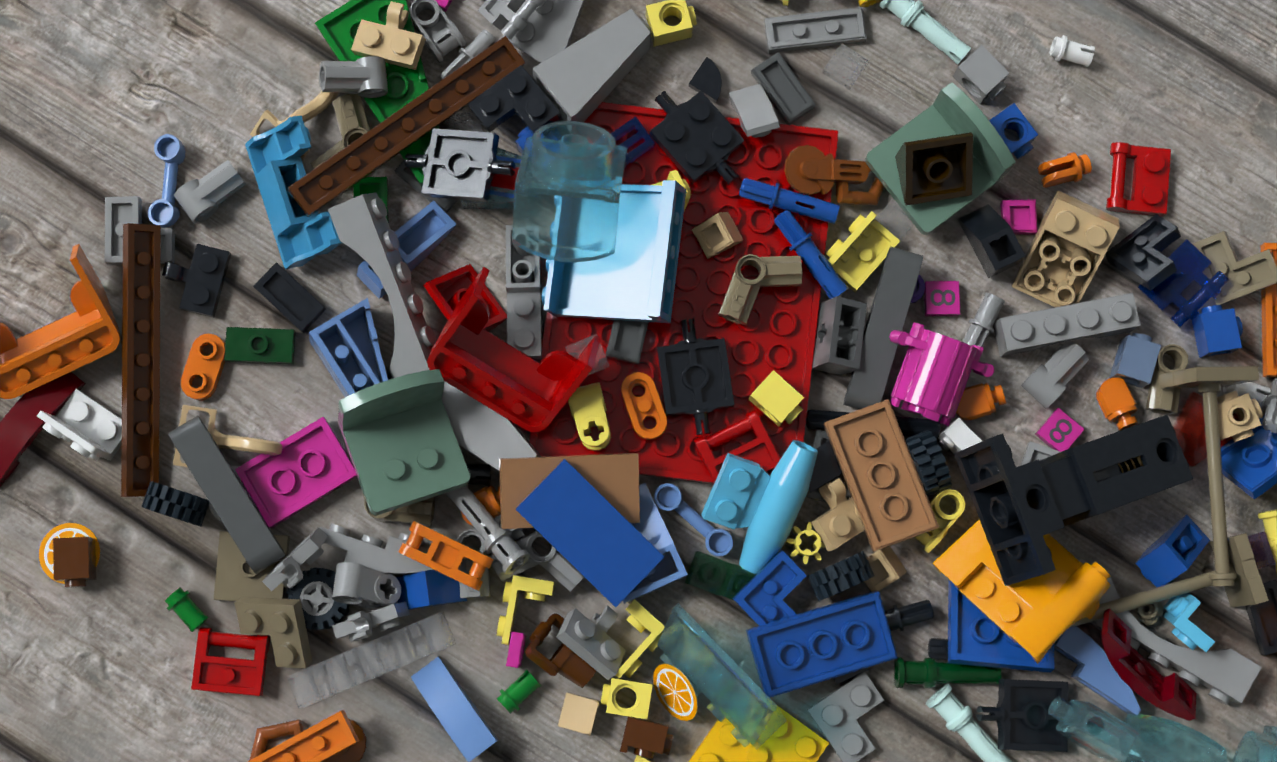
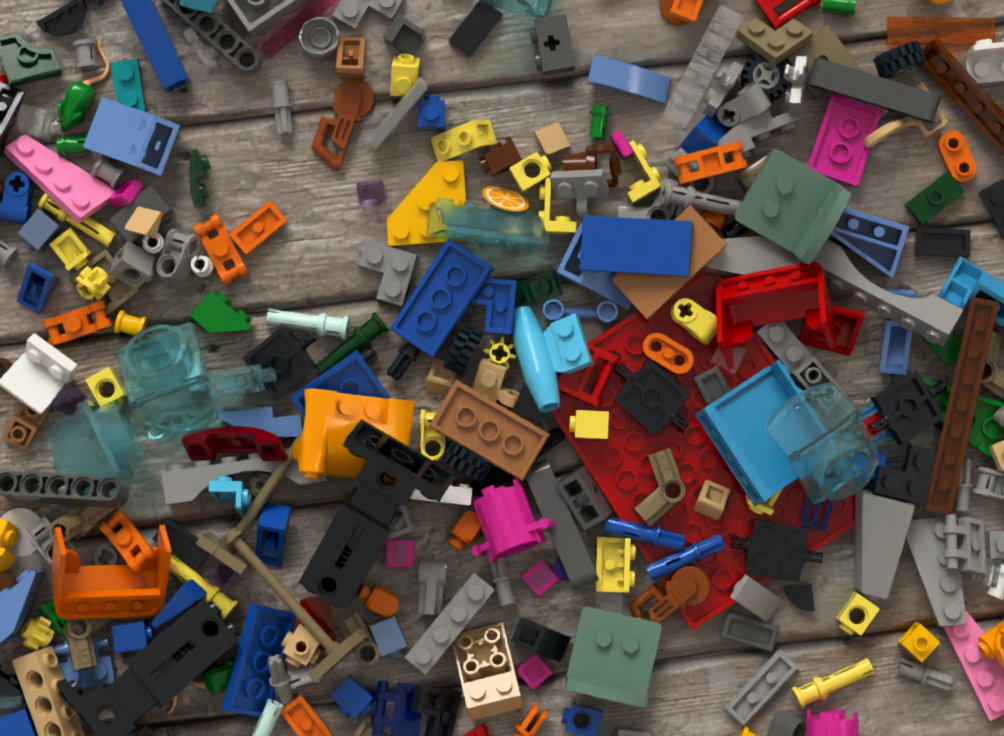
camera: 145 degrees right, 5 degrees up
dark brown slope [895,132,973,206] -> none
none -> clear orange tile [886,16,995,46]

